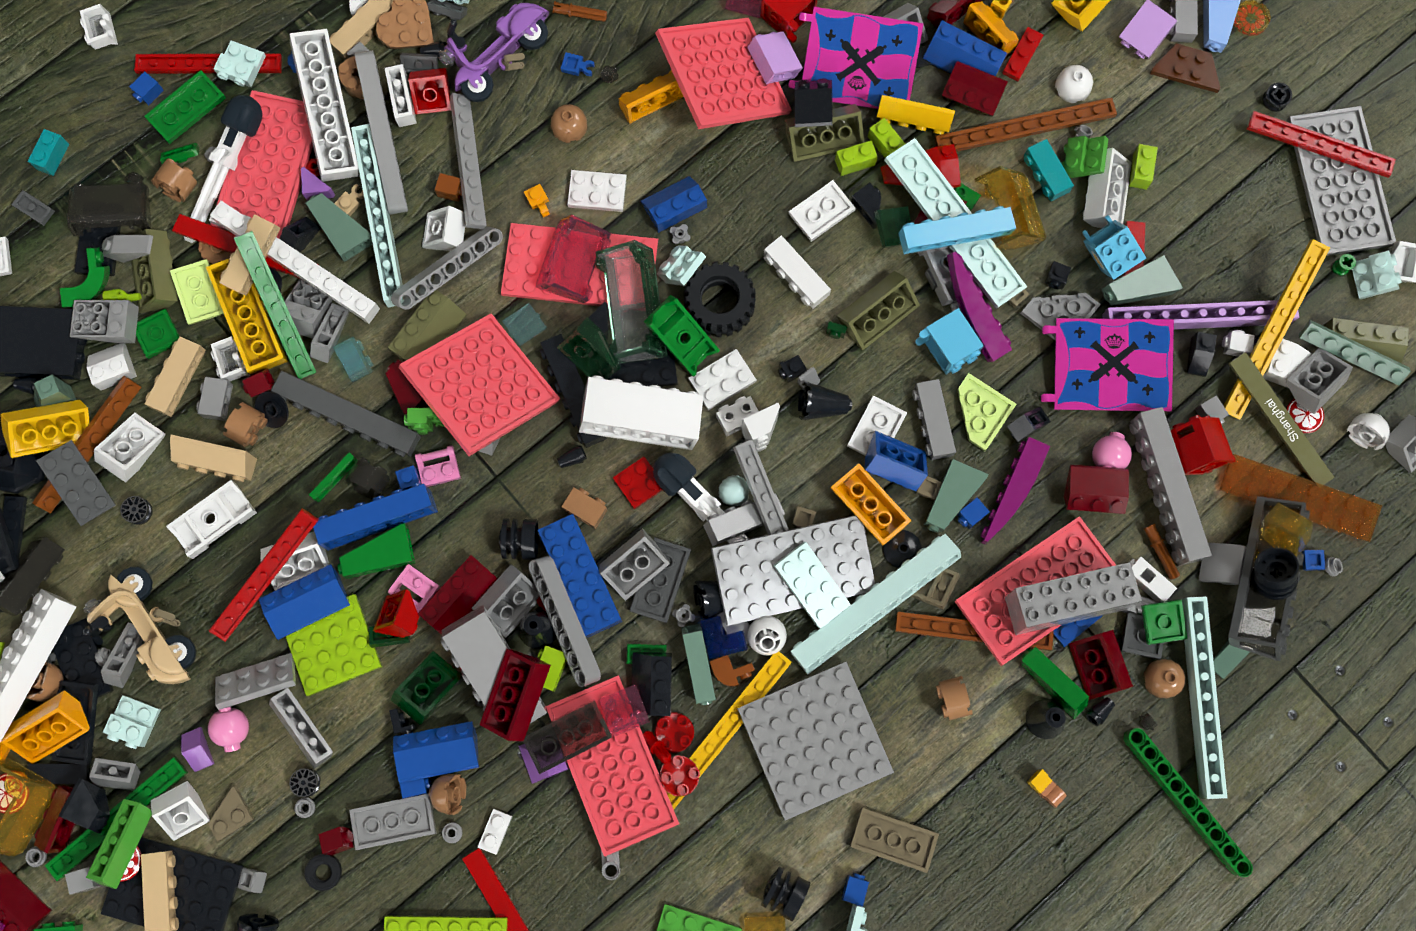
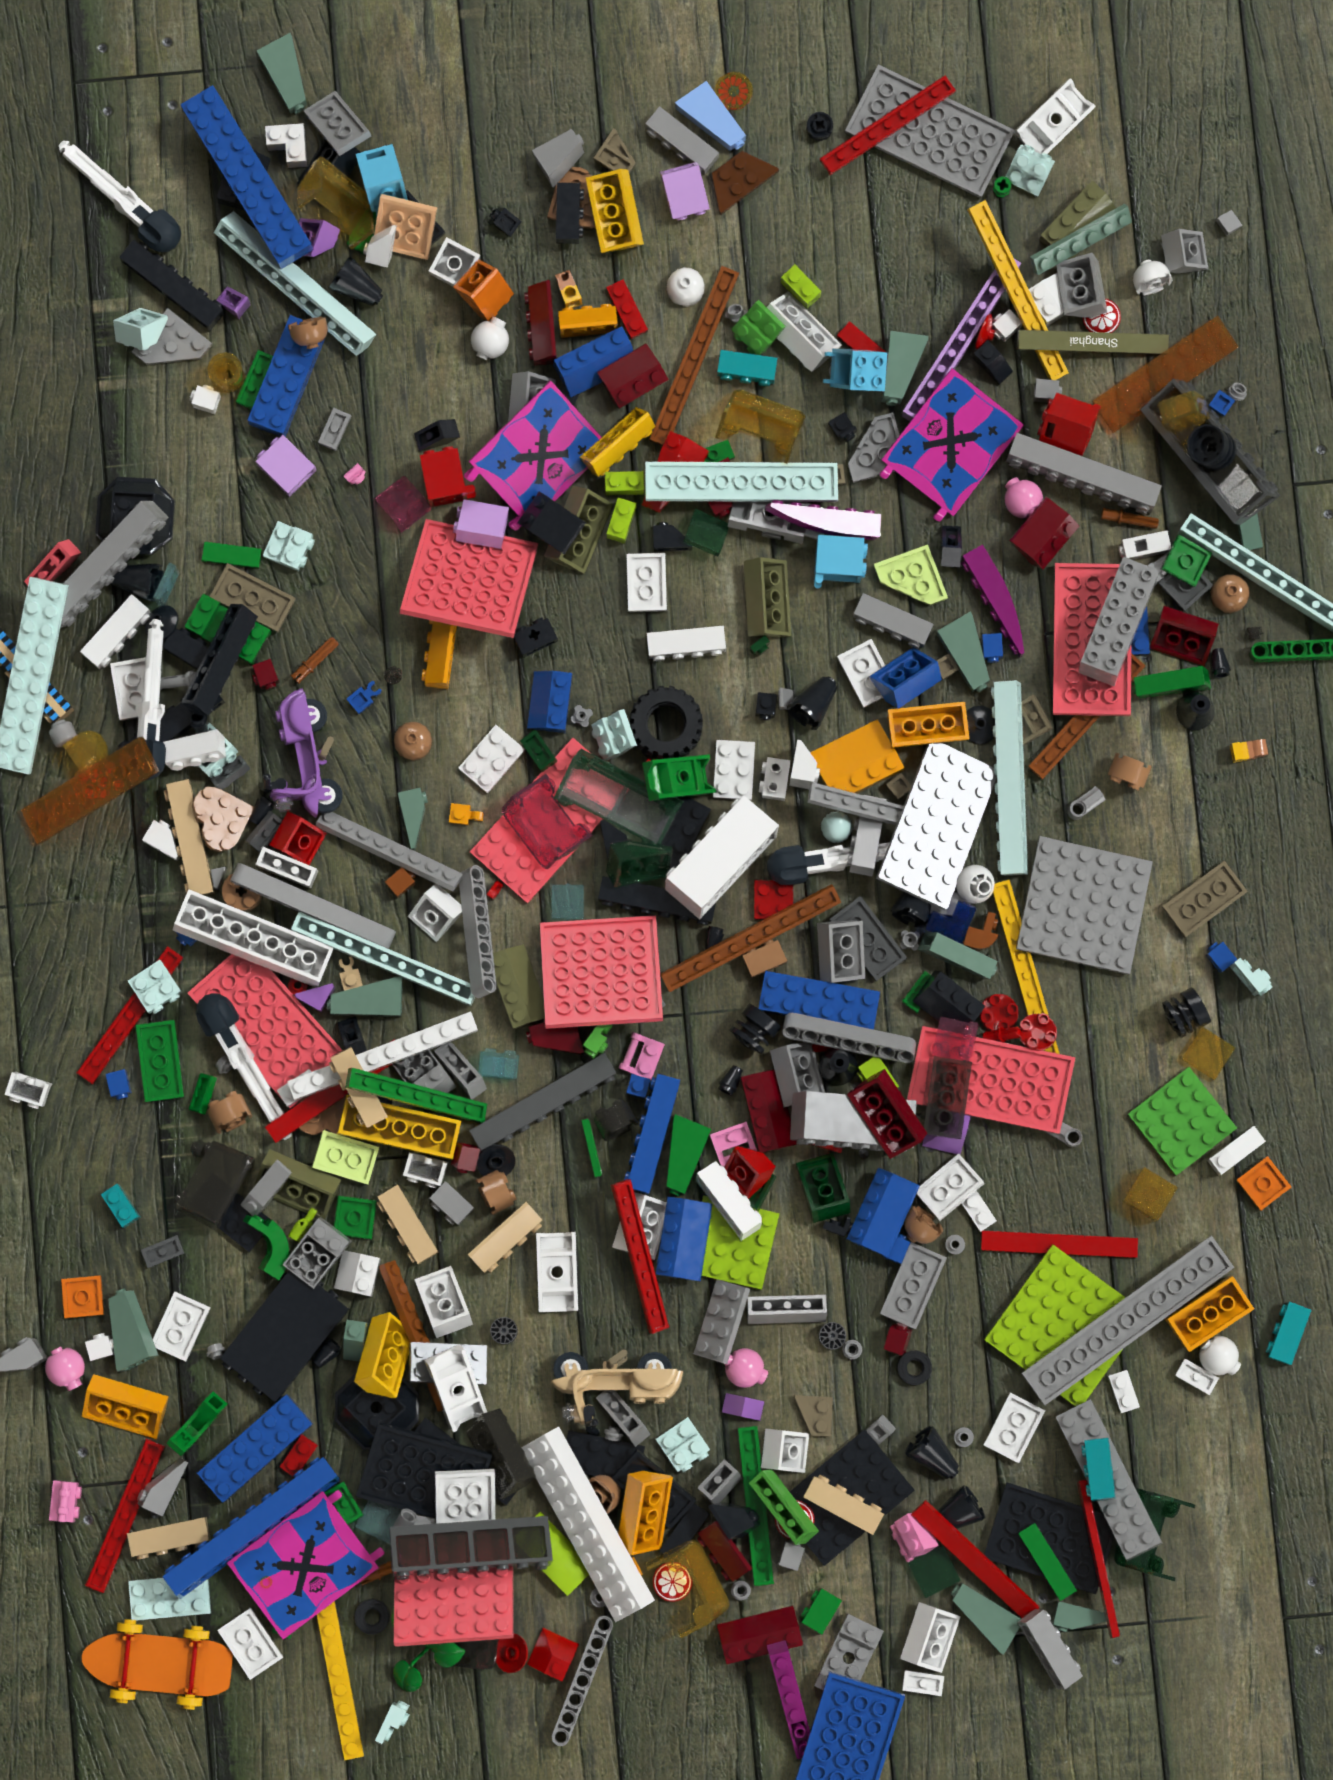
camera: 55 degrees left, 5 degrees up
light aqua plate [773,542,851,629] -> none
medium azure brick [898,206,1016,254] -> none
light grey slope [1199,543,1247,585] -> none
none -> sand green slope [398,788,428,851]
none -> white piece [424,1344,489,1432]
none -> red tile [487,881,503,900]
none -> black brick [514,618,558,658]
none -> dark green plate [520,729,558,772]
none -> dark orange plate [660,884,841,992]
none -> white brick [696,1161,762,1241]
none -> black cone [718,1065,743,1096]
none -> light orange slope [810,719,905,794]
none -> white plate [916,1154,985,1221]
none -> red dish [975,313,995,350]
none -> light grey piece [1067,786,1106,820]

